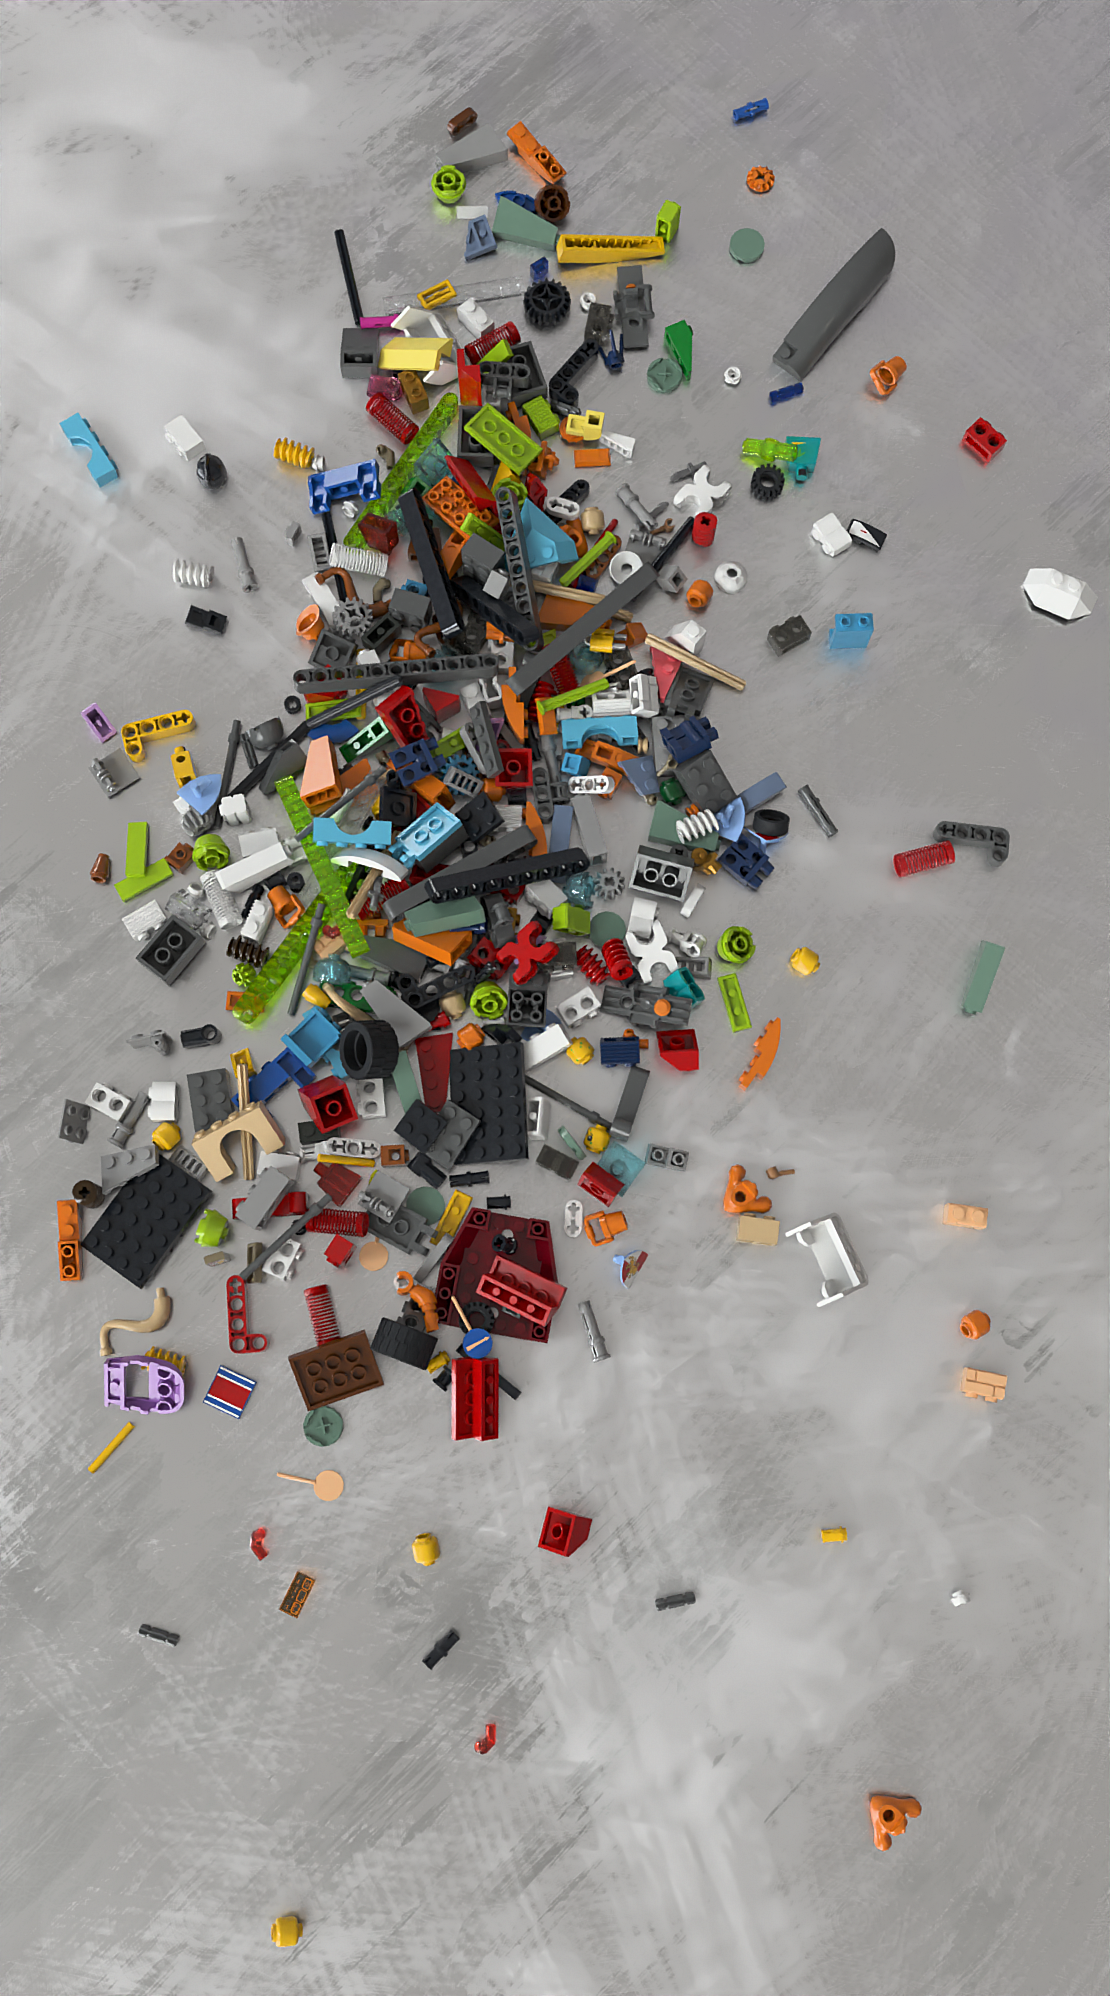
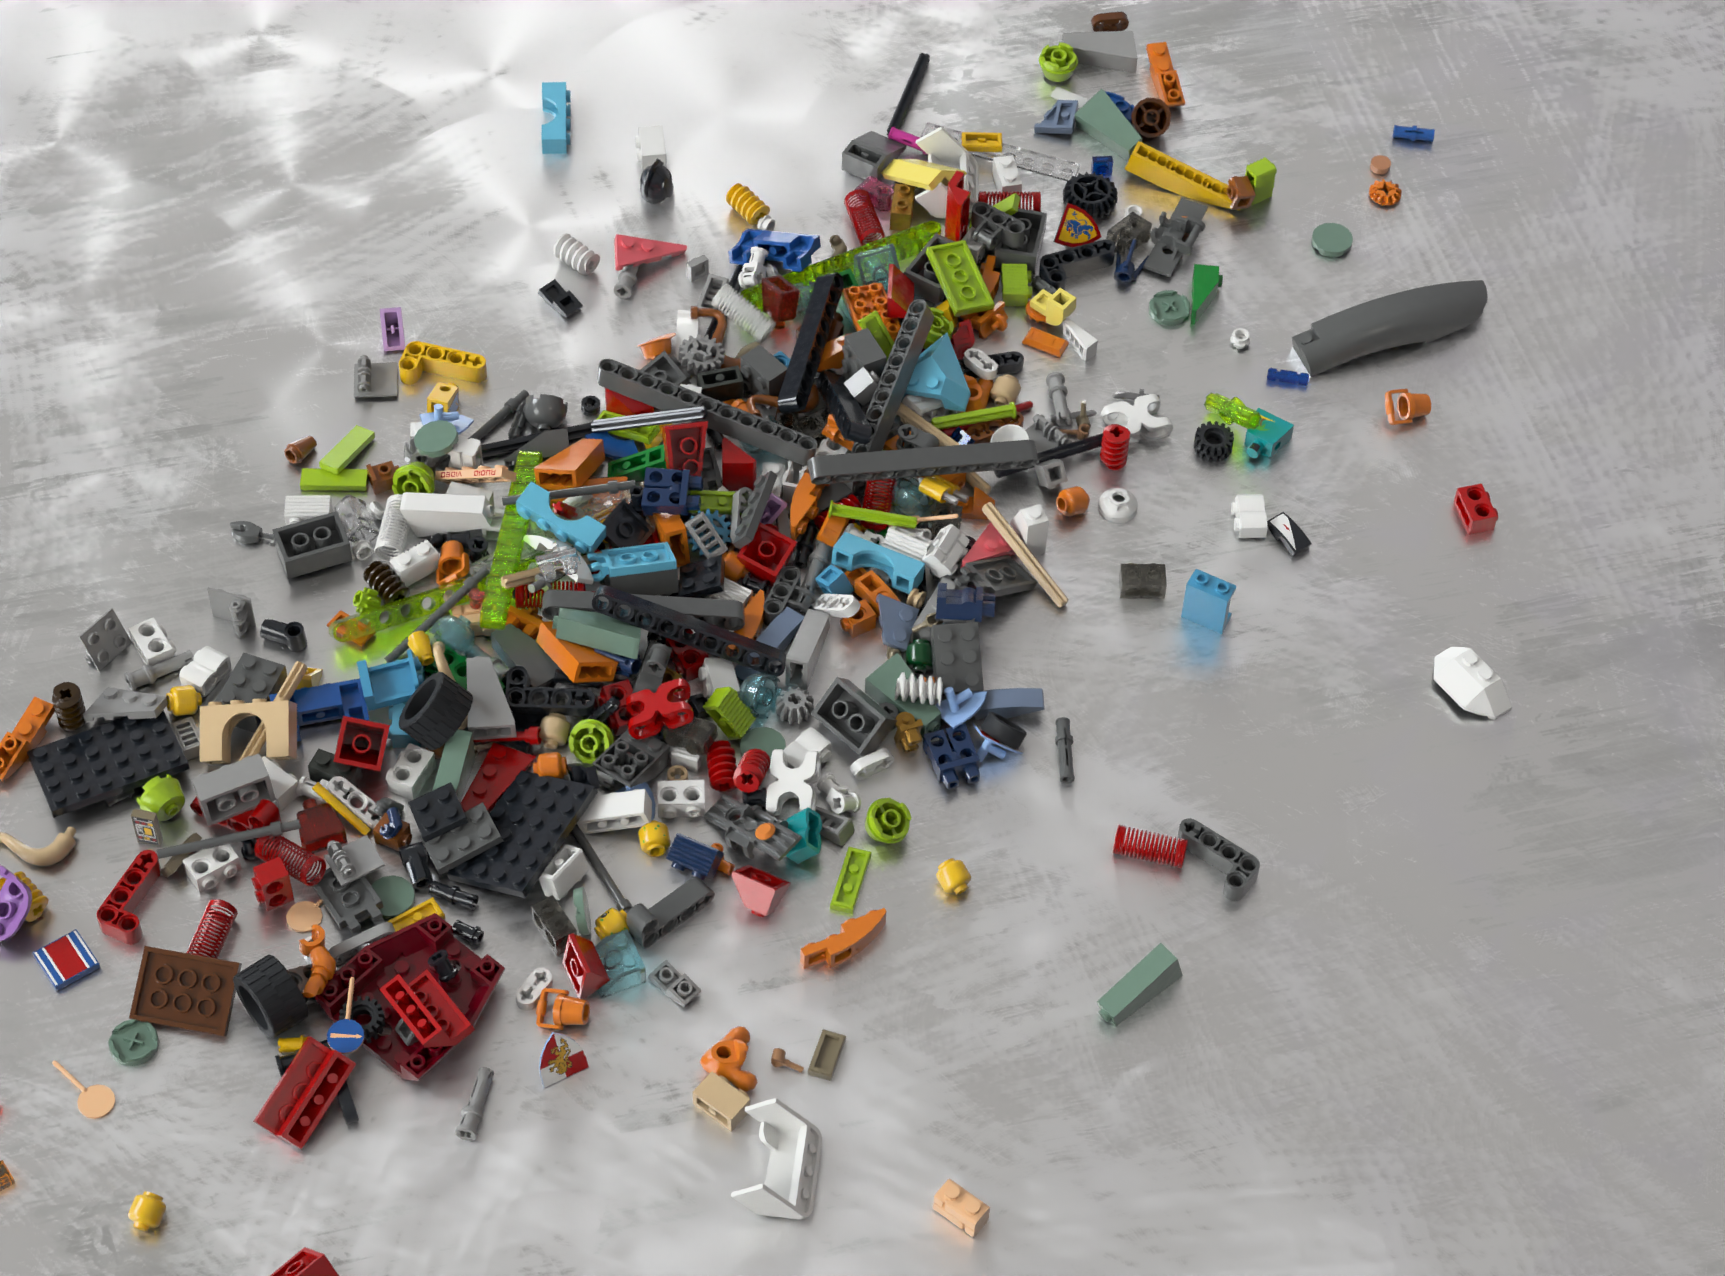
camera: 30 degrees right, 25 degrees down
none -> dark grey hand [230,521,274,544]
none -> dark grey arm [374,797,404,817]
none -> dark blue arm [379,807,403,839]
none -> sand green tile [414,420,458,458]
none -> light nougat plate [435,465,517,485]
none -> clear hips [535,541,581,580]
none -> red axle [552,501,578,520]
none -> coral wing [614,234,687,271]
none -> tan bush [667,765,688,781]
none -> white connector [738,247,768,289]
none -> dark tan tile [808,1029,846,1081]
none -> dark grey piece [896,424,940,450]
none -> shield [1054,203,1102,247]
none -> dark tan hand [1076,401,1091,428]
none -> dark orange brick [1227,176,1256,210]
none -> nougat tile [1370,155,1391,175]

